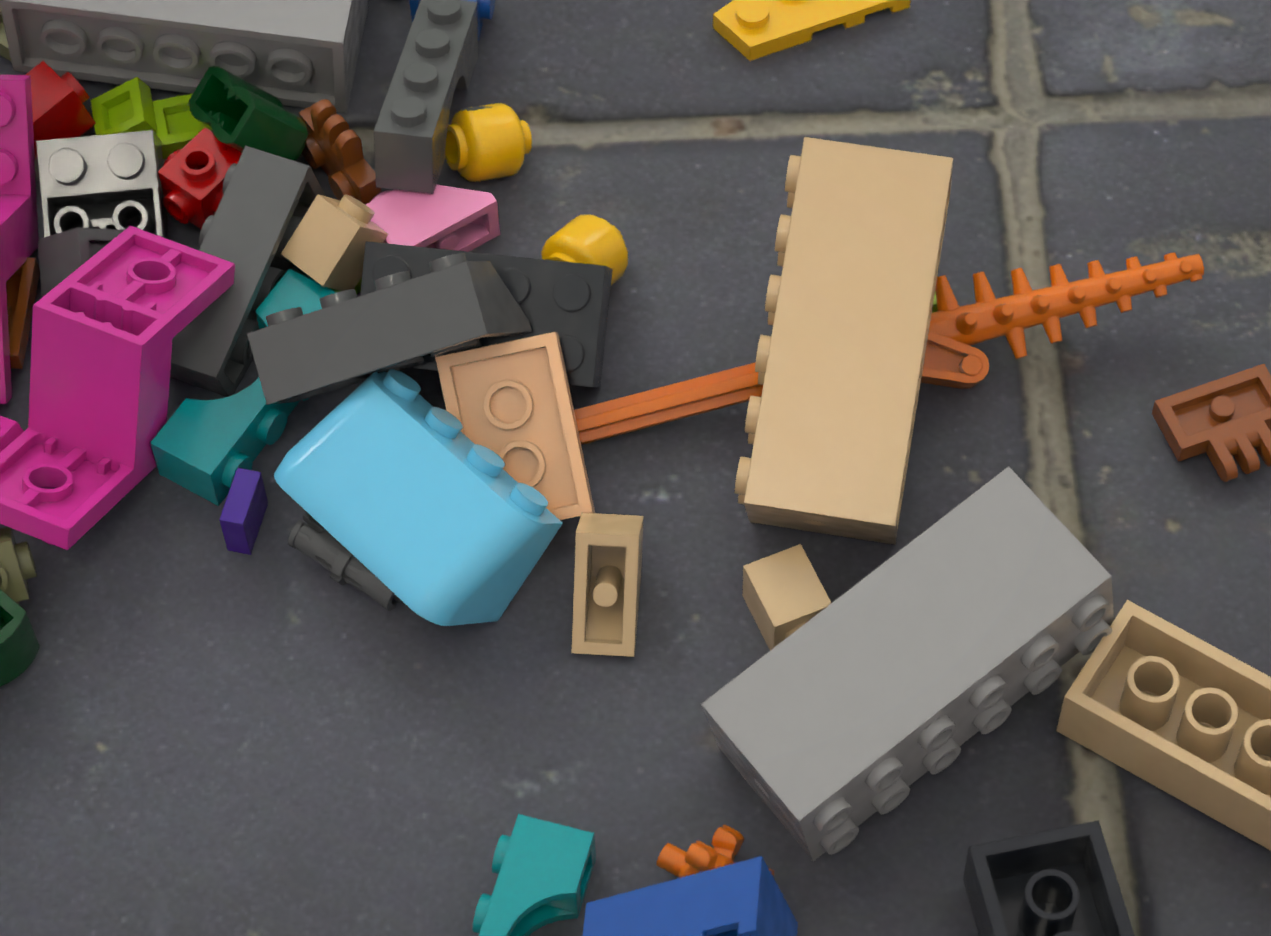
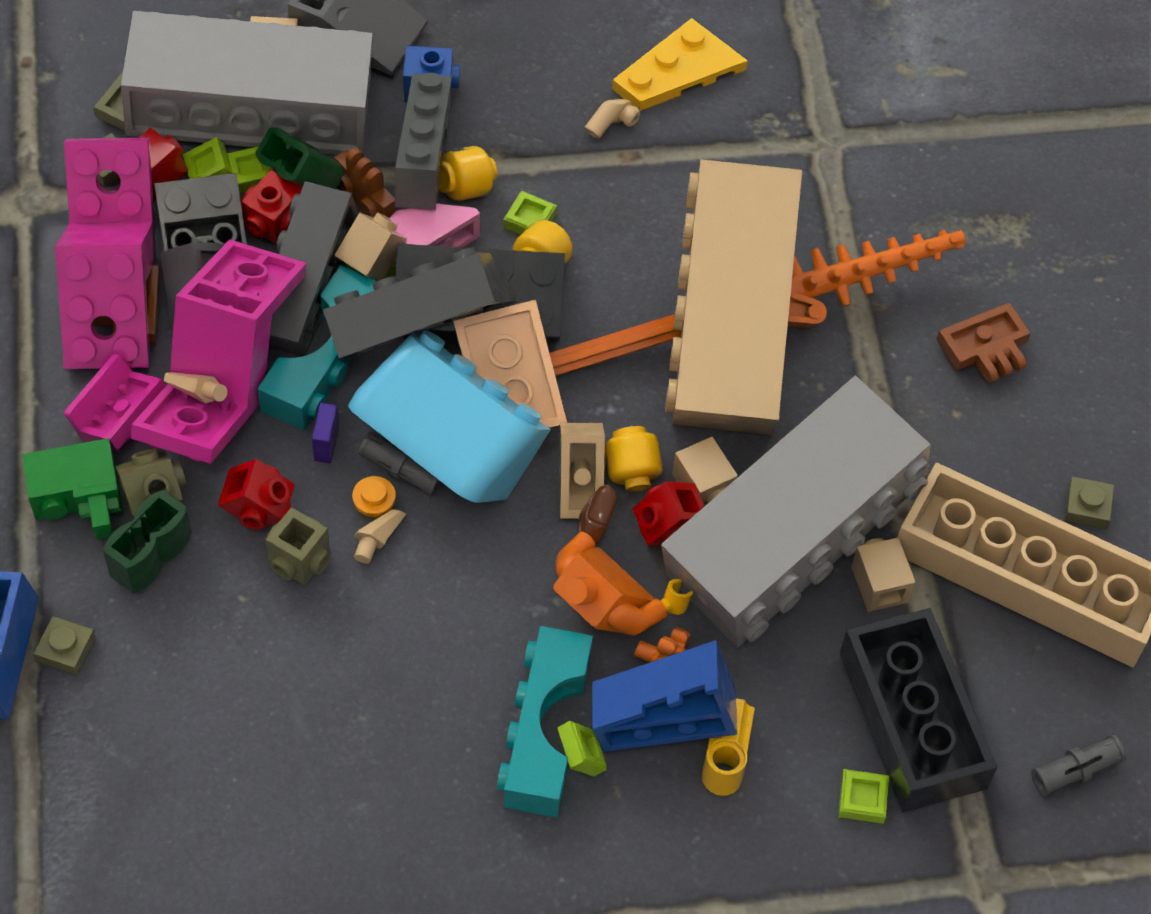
camera: 10 degrees left, 0 degrees up
none -> tan bar [163,372,227,403]
none -> red brick [218,459,295,530]
none -> olive brick [265,507,332,586]
none -> light orange plate [352,476,396,518]
none -> tan bar [354,509,406,564]
none -> lime tile [503,191,557,235]
none -> orange torso [553,485,693,635]
none -> tan arm [584,99,640,140]
none -> yellow head [605,426,663,492]
none -> red brick [632,481,705,546]
none -> tan brick [851,537,916,612]

